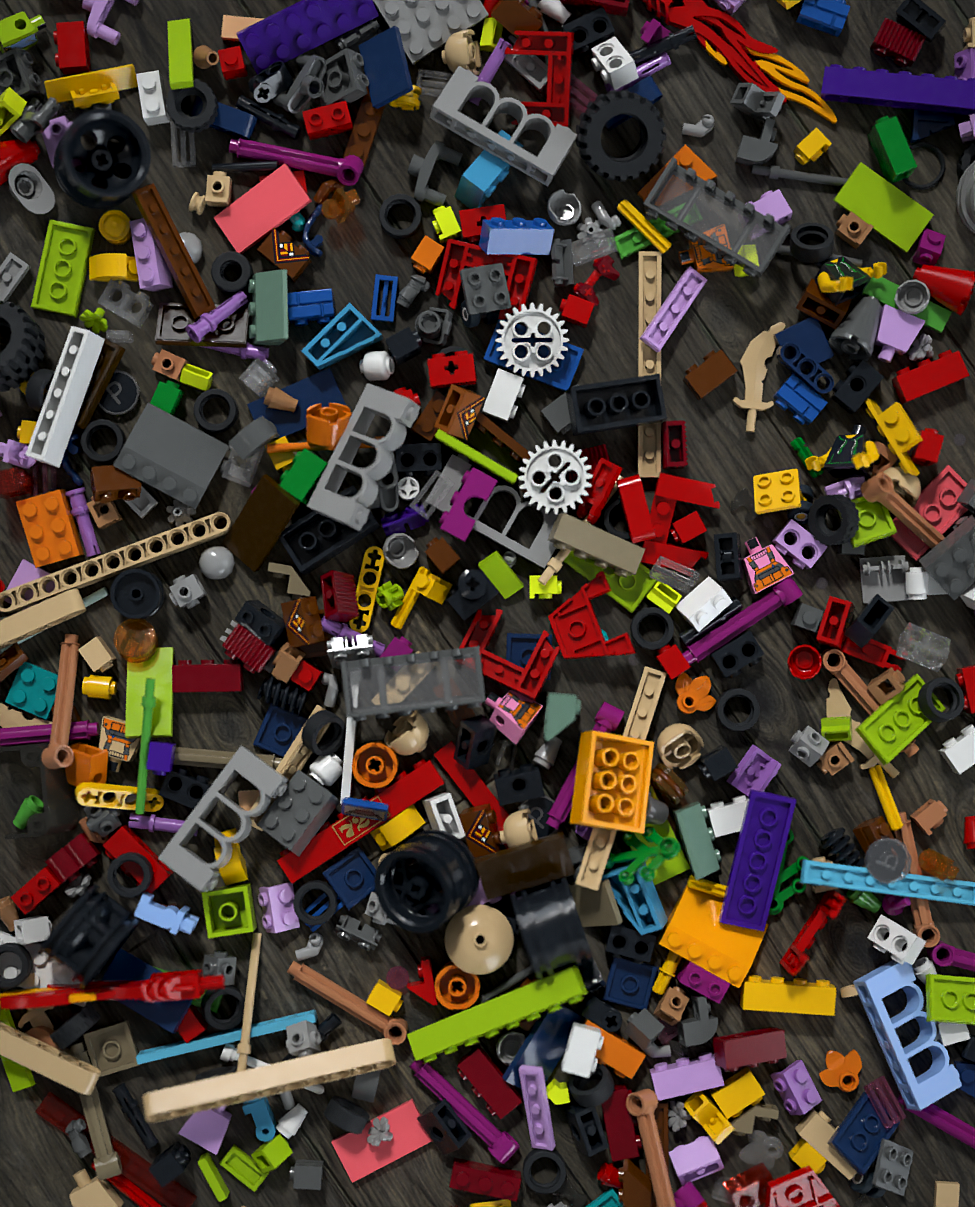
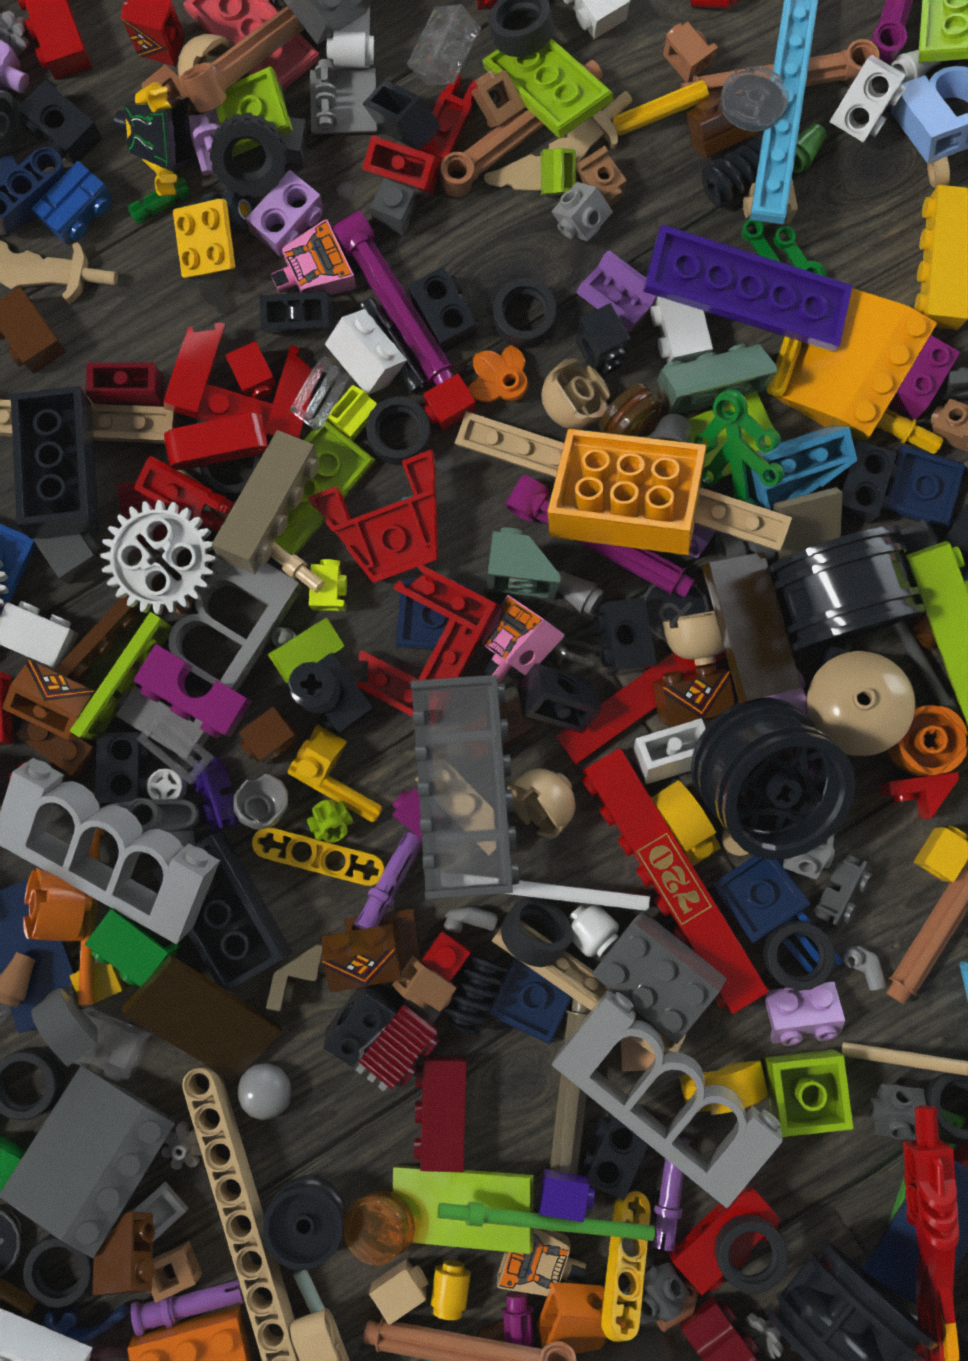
camera: 95 degrees left, 5 degrees down
light blue hips [134,892,200,935] -> none
light grey brick [169,574,207,609] -> none
dark red brick [320,570,359,623] -> none
light grey hinge [327,634,376,669] -> none
slope [341,797,389,821] -> none
orange brick [352,741,399,788] -> none
clear pink tile [386,966,409,990] -> none
red wedge [779,890,847,976] -> none
red hair [787,644,822,680] -> none
yellow bracket [865,398,923,476] -> none
magenta plate [882,894,911,915] -> none
clear orange hips [918,848,959,881] -> none

